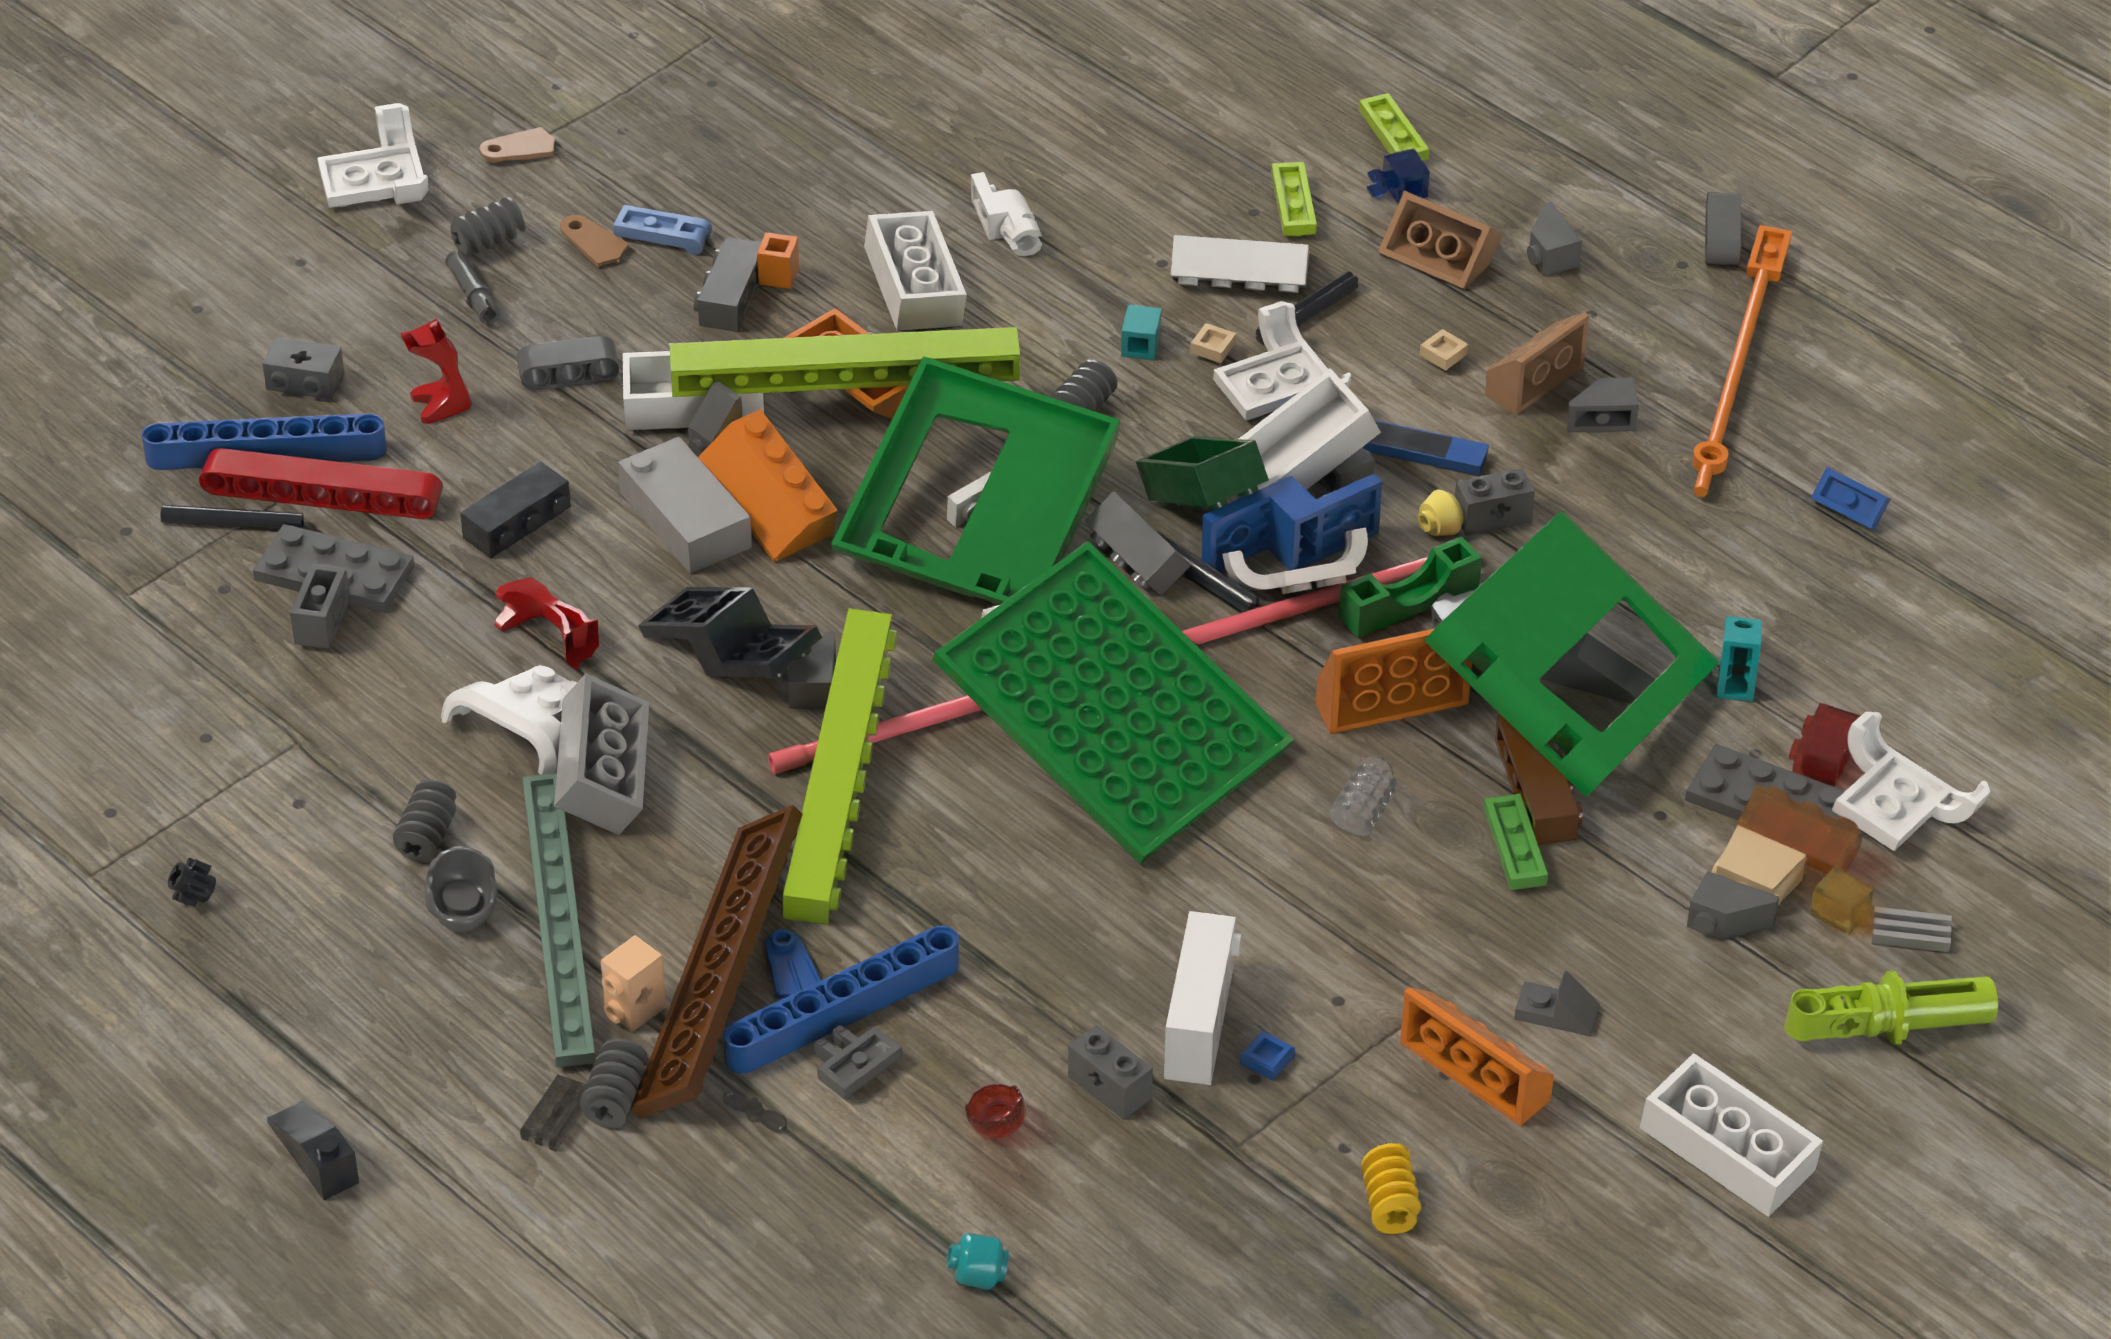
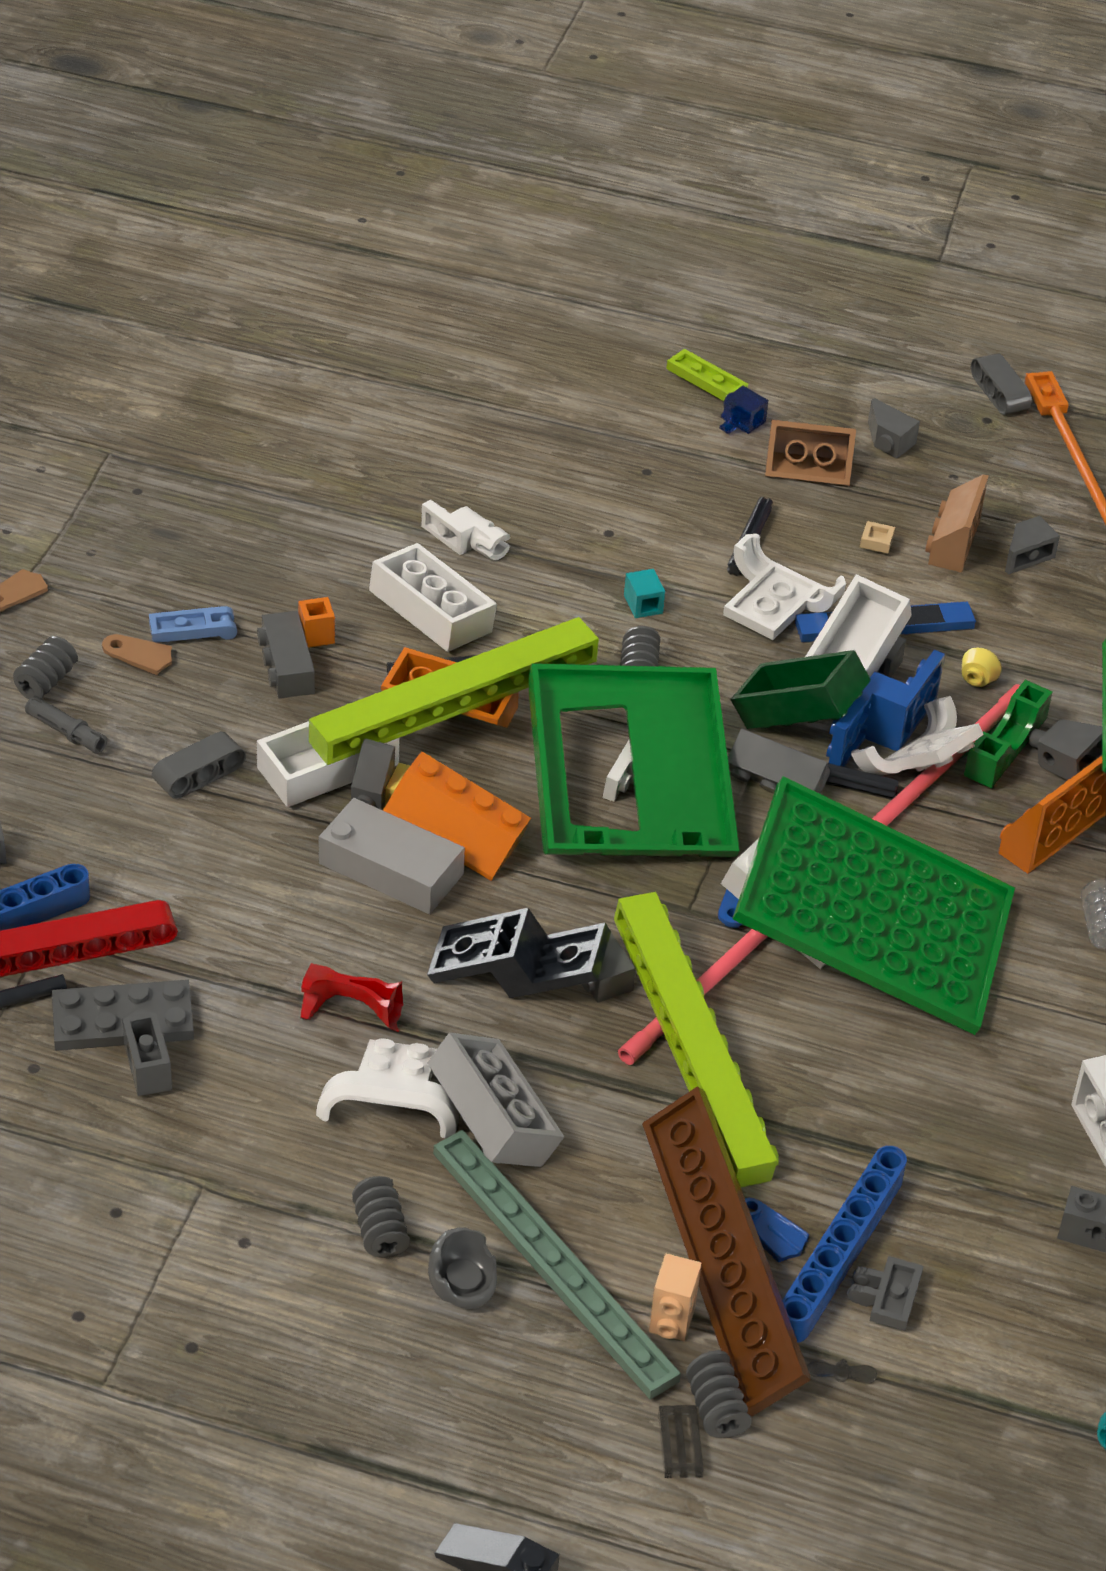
camera: 30 degrees left, 0 degrees up
black gear [168,857,216,907] -> none
red animal [400,318,472,424] -> none
black brick [460,461,571,558] -> none
clear red hair [965,1083,1026,1139] -> none
white slope [1171,235,1310,293] -> none
tan plate [1190,323,1236,363] -> none
lime plate [1271,162,1317,236] -> none
dark grey brick [1455,468,1535,536] -> none

